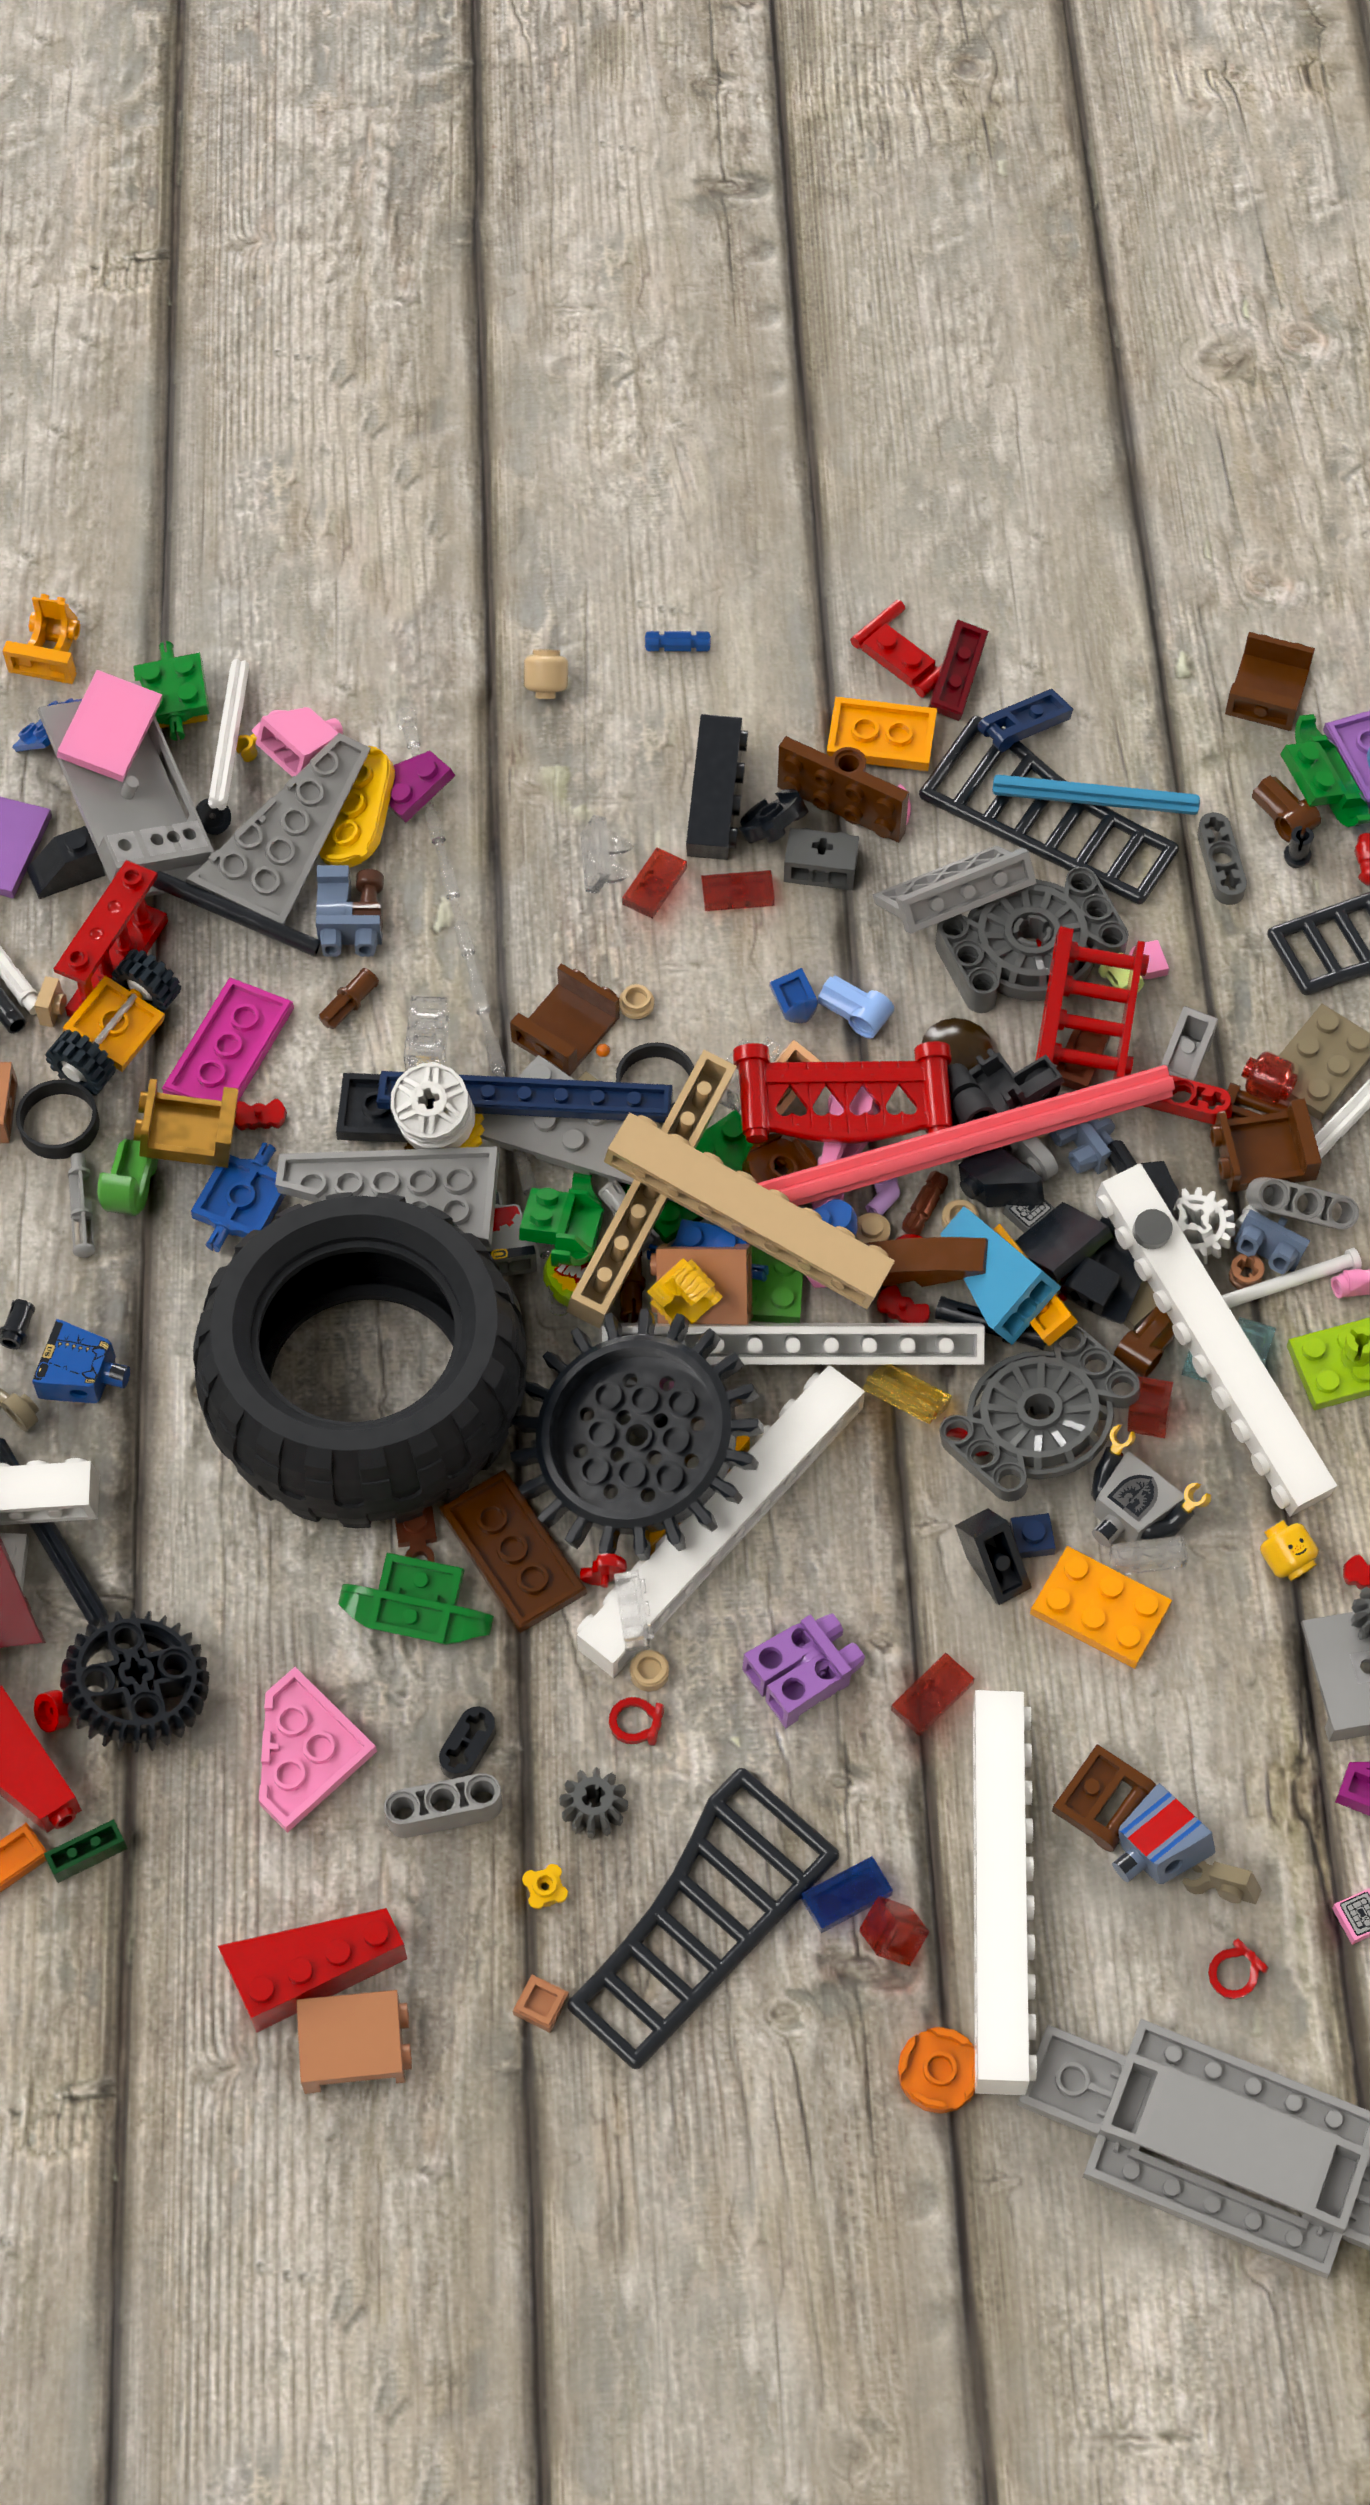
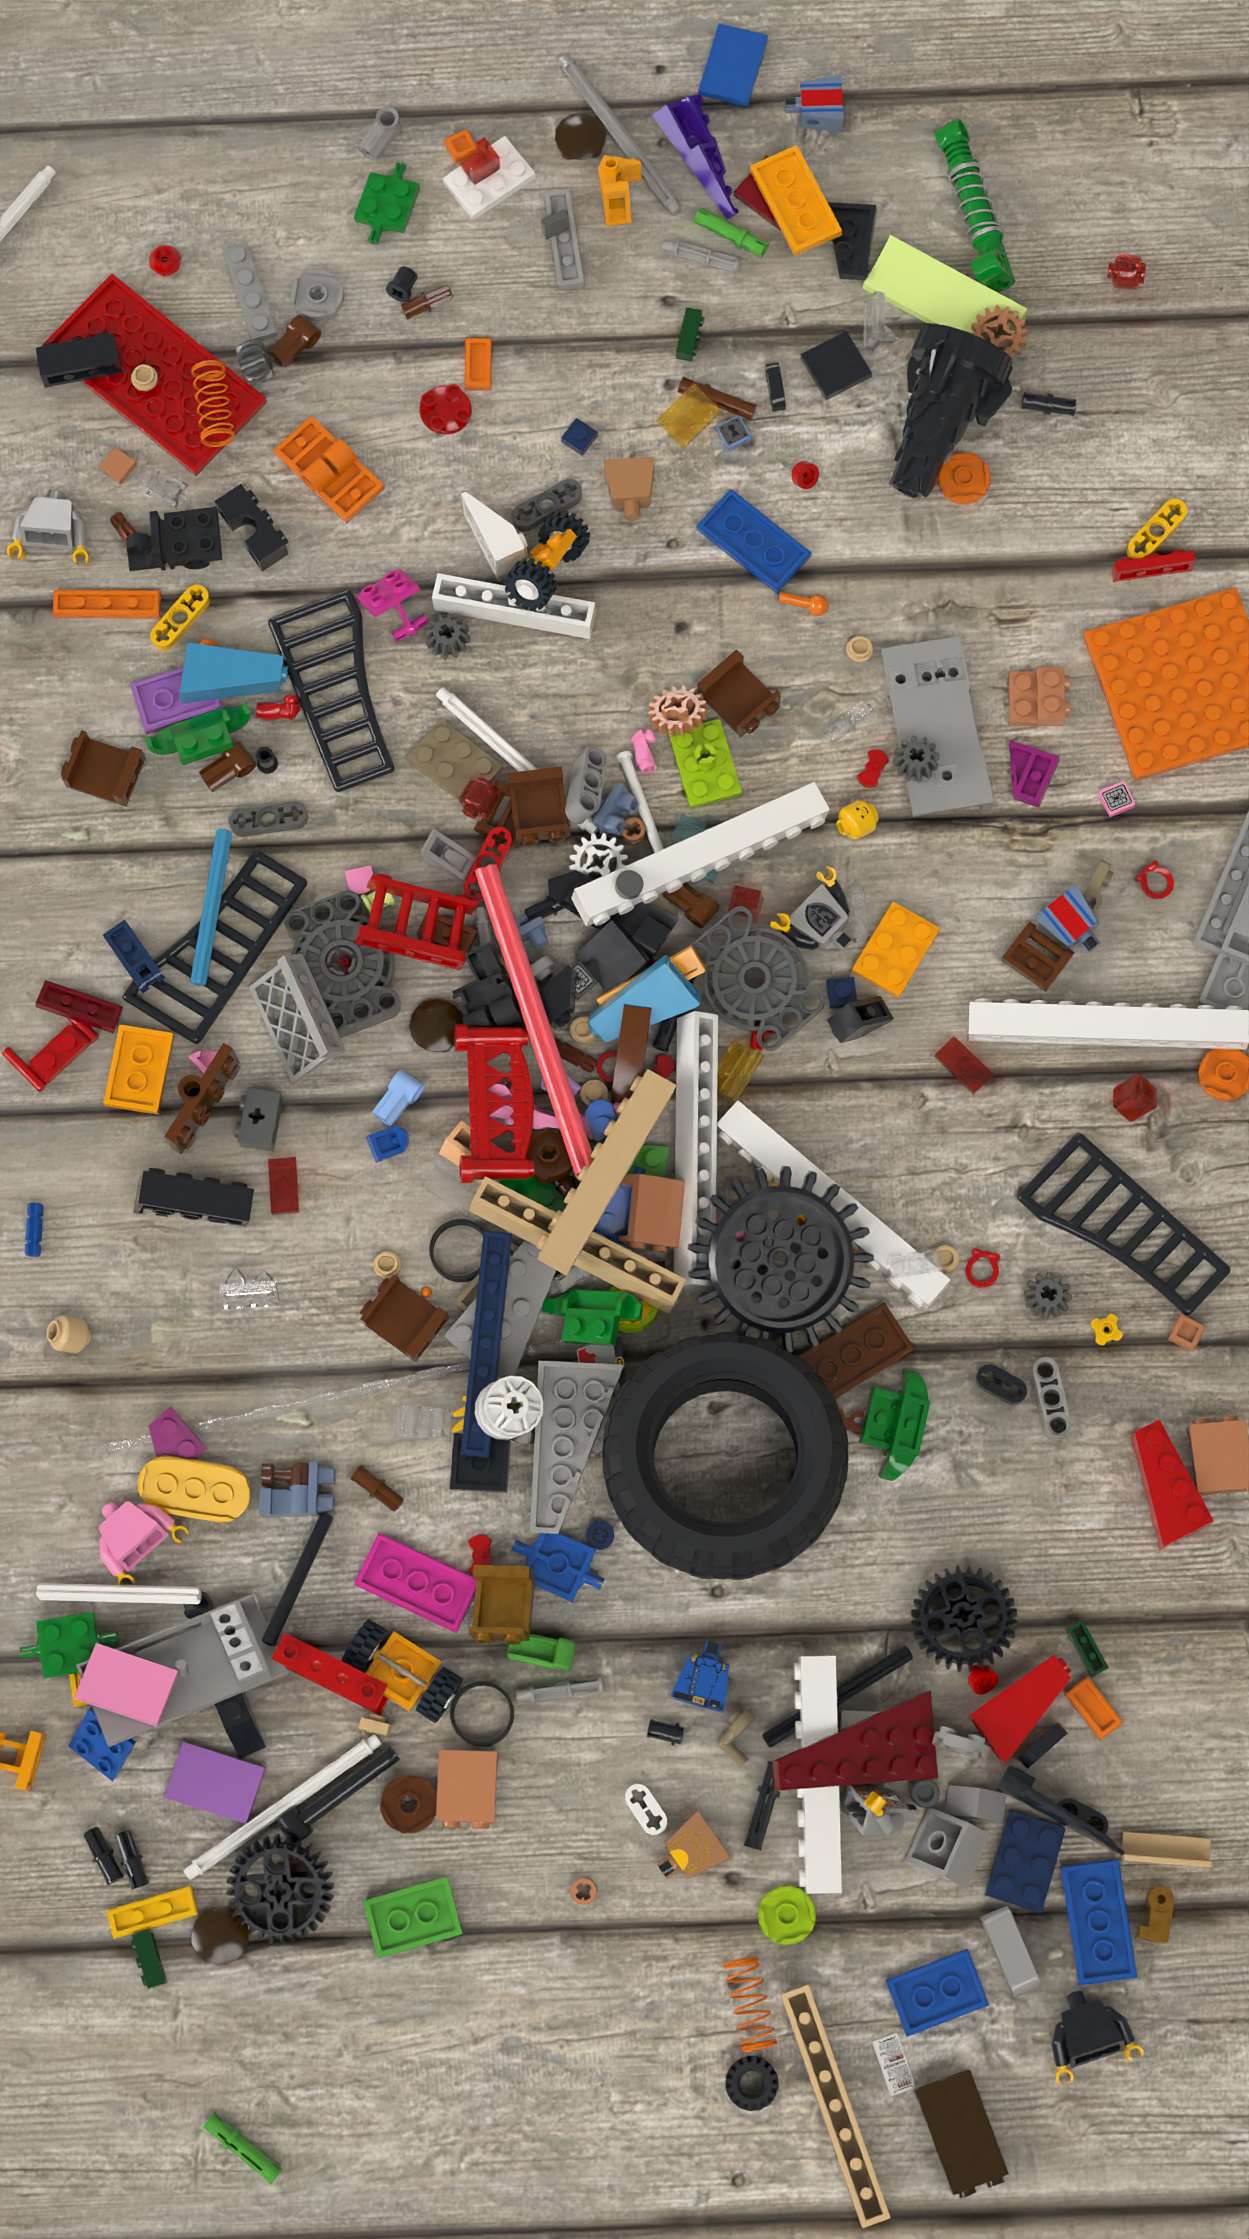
camera: 85 degrees left, 15 degrees up
light grey wing [186,733,371,924] -> none
bright pink plate [259,1667,377,1833] -> none
red piece [580,1553,627,1588] -> none
clear red plate [622,847,687,919] -> none
yellow hair [647,1258,723,1325] -> none
black plate [739,789,808,844] -> none
medium lavender hips [742,1613,865,1729] -> none
clear blue plate [801,1856,893,1933] -> none

